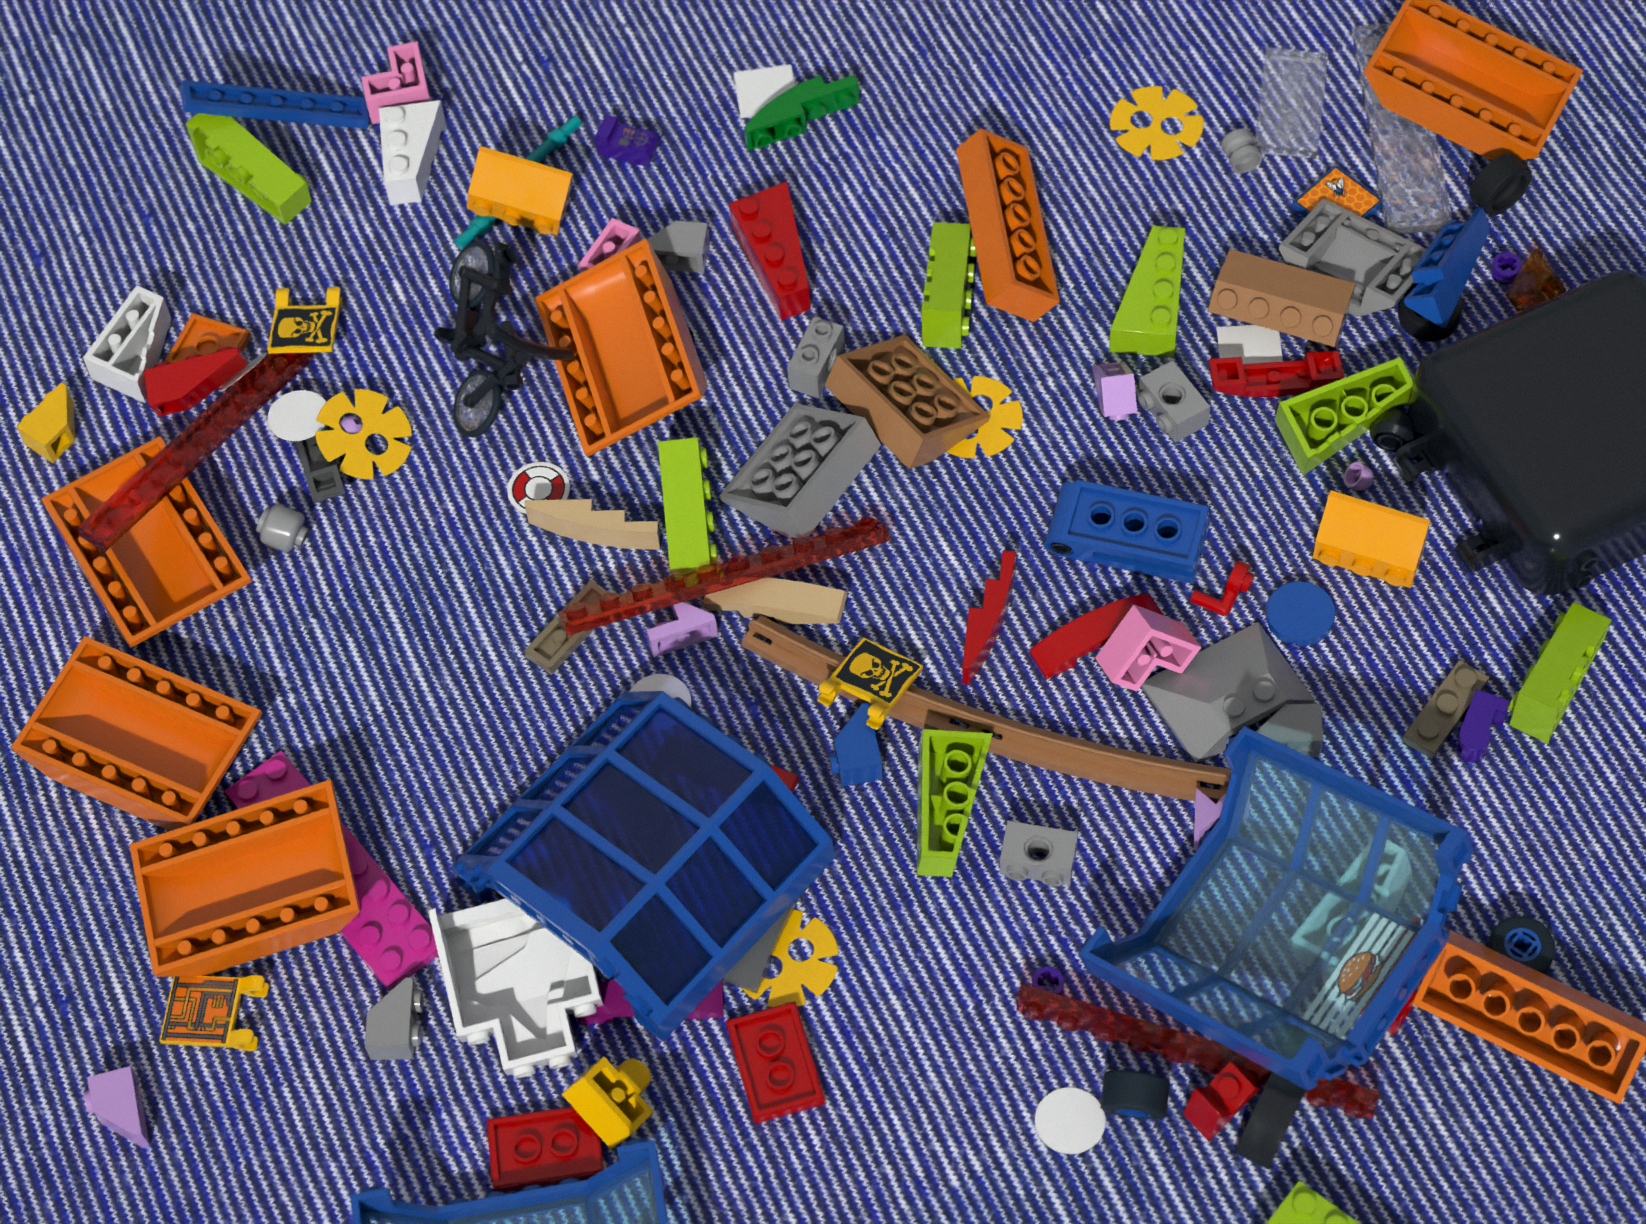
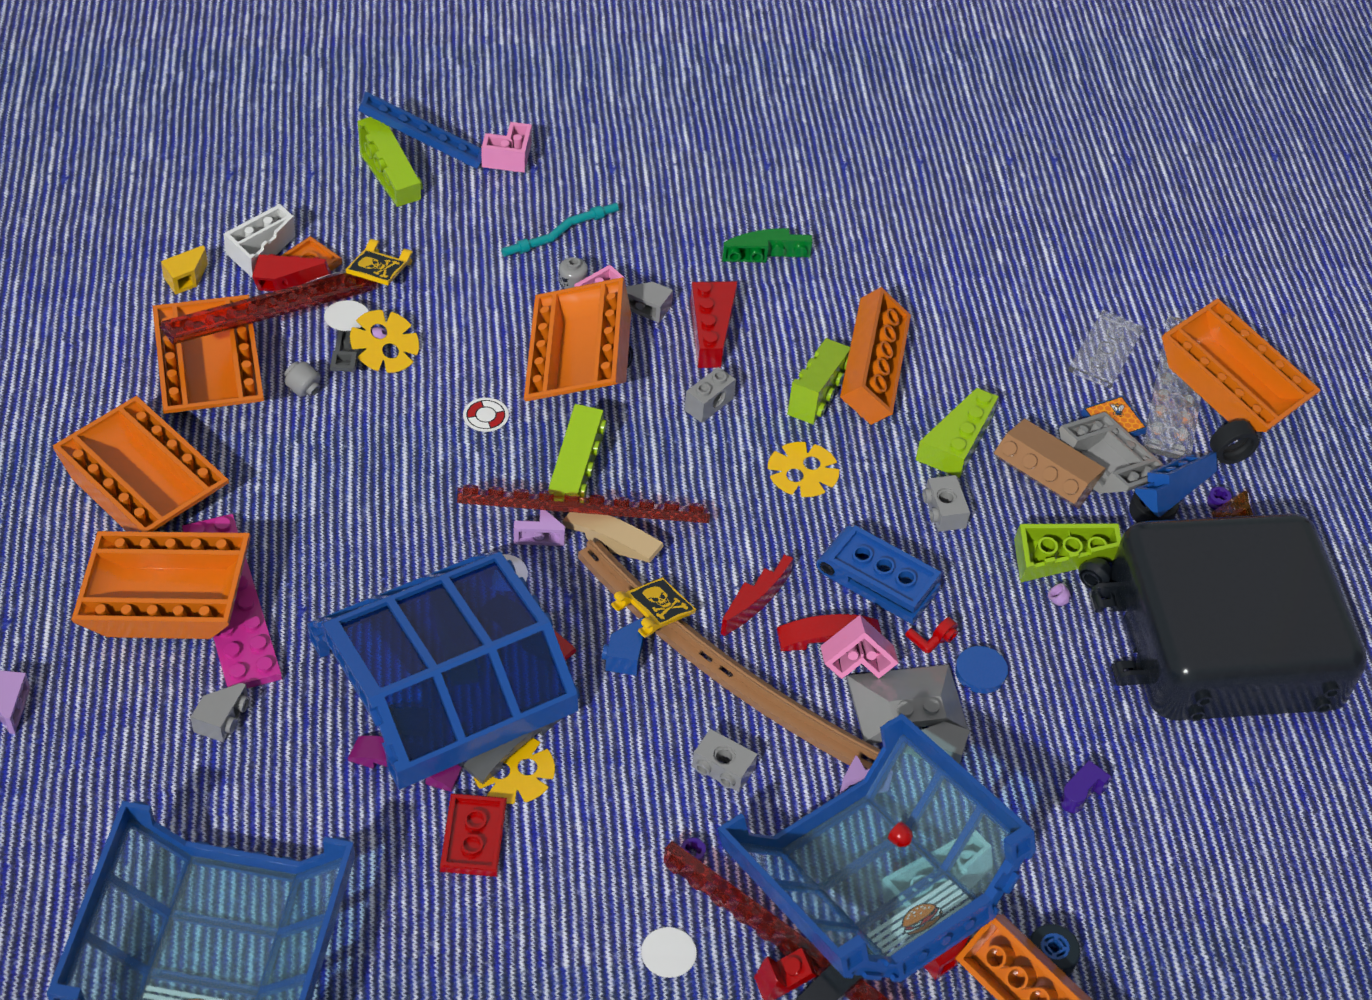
camera: 10 degrees right, 10 degrees down
flag [159,975,269,1052] -> none
white wedge [379,100,446,205] -> none
white panel [428,873,603,1078] -> none
black piece [434,241,575,437] -> none
light orange slope [467,146,573,236] -> none
red tile [486,1106,604,1192] -> none
dark tan plate [524,580,618,675] -> none
tan slope [525,499,661,550] -> none
yellow brick [561,1056,654,1149] -> none
dark purple leg [595,114,660,166] -> none
light grey slope [718,403,881,540] -> none
white sticker [733,64,795,118] -> none
medium nougat slope [825,335,990,469] -> none
lime wedge [917,729,993,877] -> none
lavender slope [1092,361,1137,420] -> none
black wheel [1101,1070,1170,1120] -> none
yellow piece [1110,86,1203,160] -> none
red slope [1208,351,1344,397] -> none
white sticker [1216,325,1283,364] -> none
light grey wheel [1221,129,1262,174] -> none
light orange slope [1313,490,1431,588] -> none
dark tan plate [1402,660,1489,759] -> none
lime wedge [1508,602,1612,744] -> none
none -> light grey head [558,257,588,289]
none -> red hinge [888,821,913,847]

